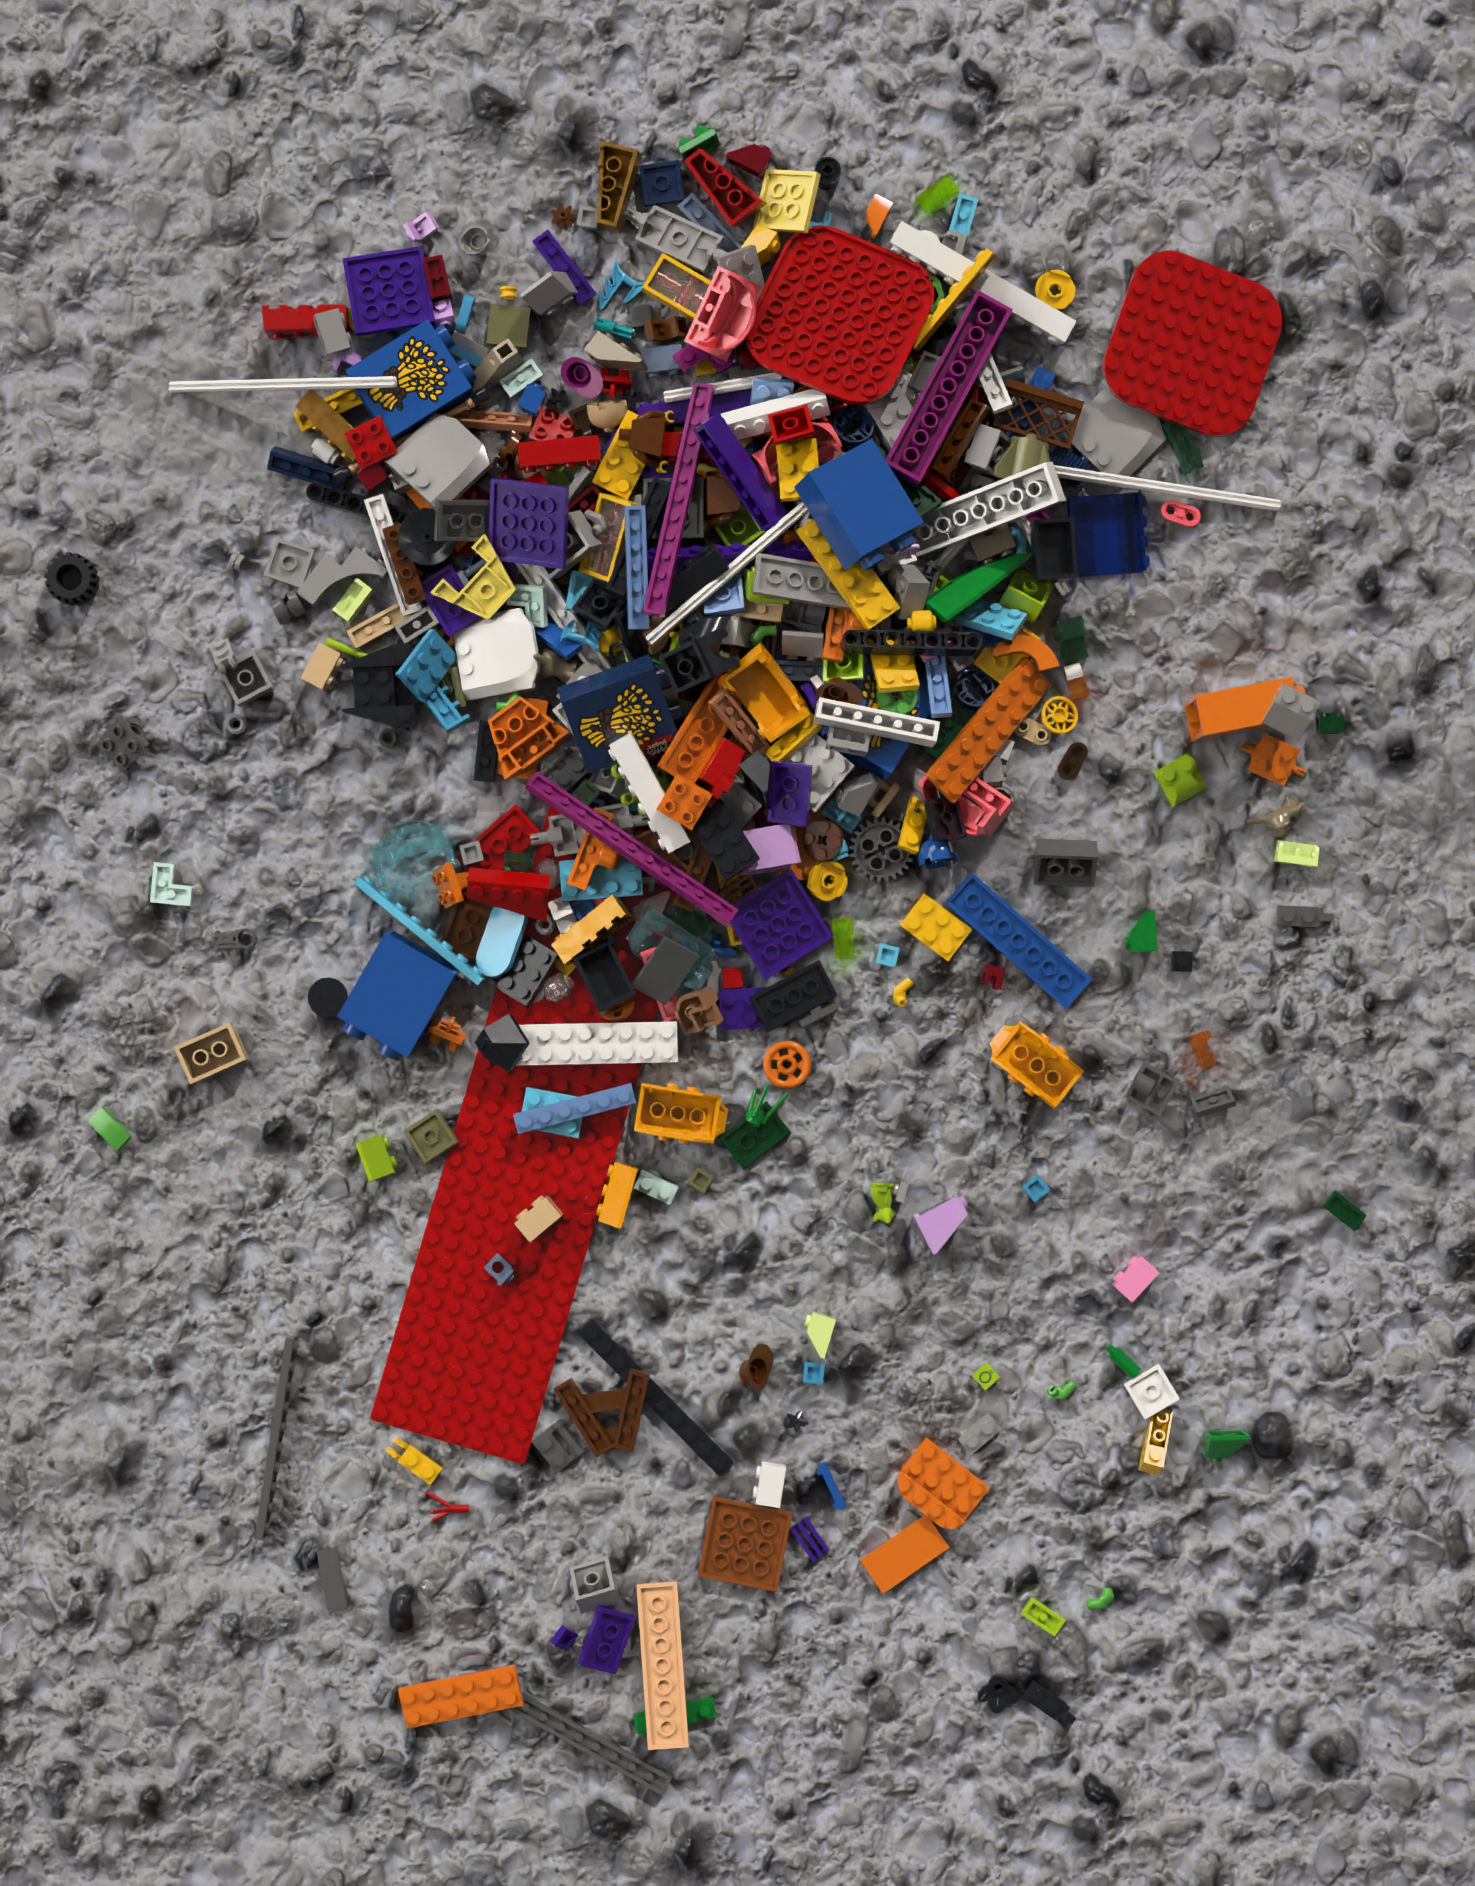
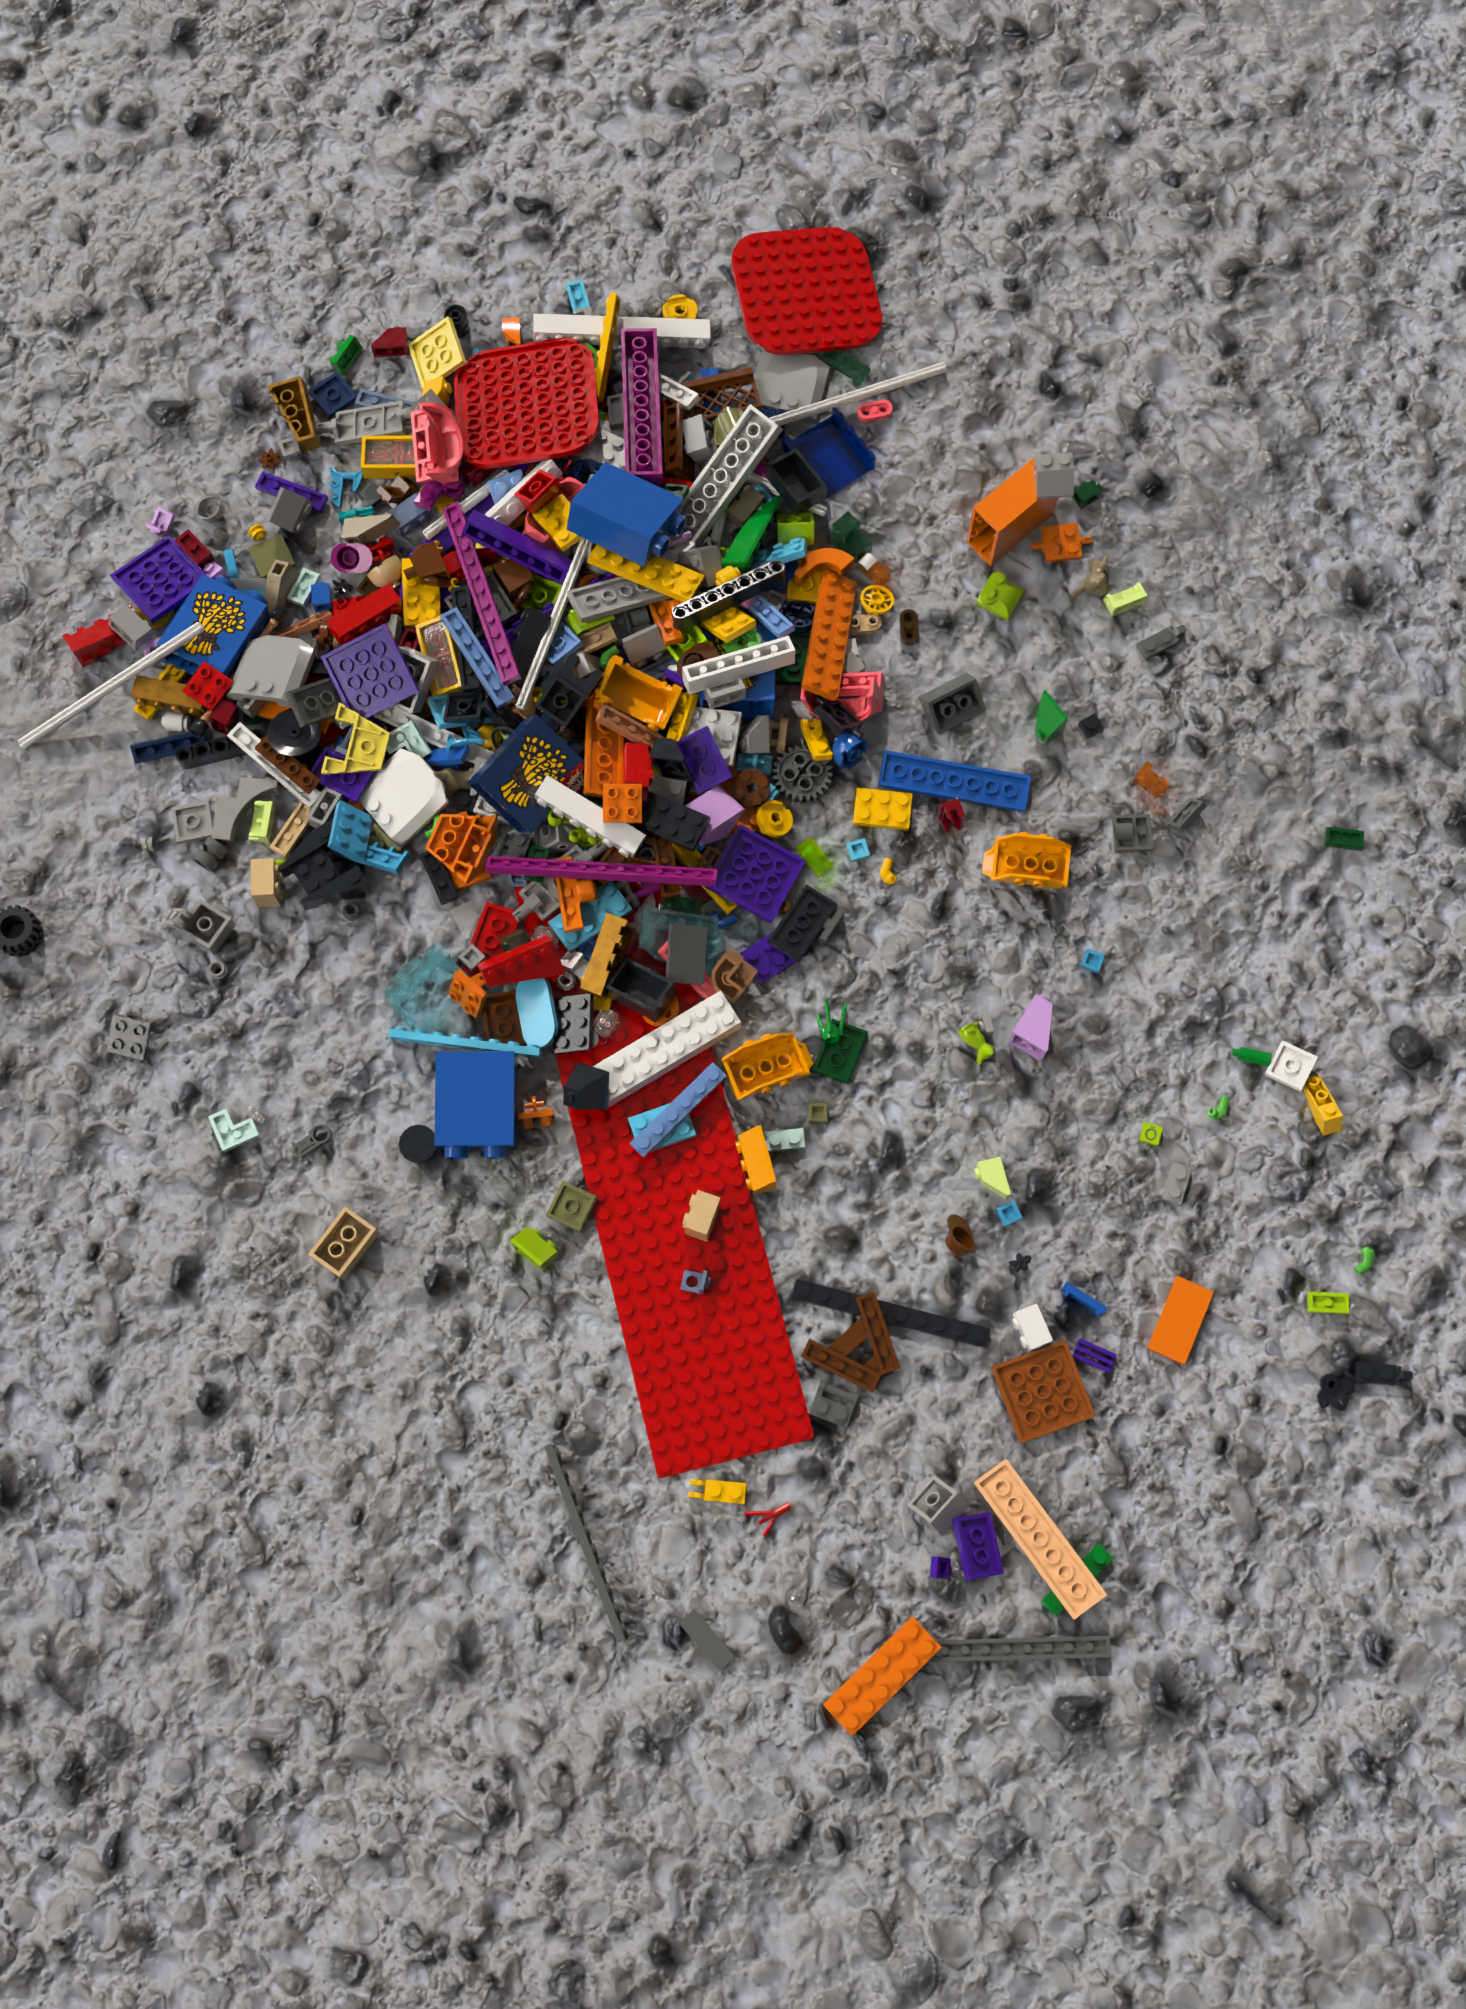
camera: 25 degrees left, 15 degrees down
bright green slope [88,1107,132,1151] -> none
light grey arm [584,510,607,536] -> none
red wedge [684,149,767,228] -> none
red tile [722,967,743,989] -> none
orange plate [763,1041,811,1089] -> none
orange plate [897,1437,990,1530] -> none
clear neon green plate [915,174,960,215] -> none
bright pink brick [1112,1255,1159,1302] -> none
green slope [1204,1430,1251,1462] -> none

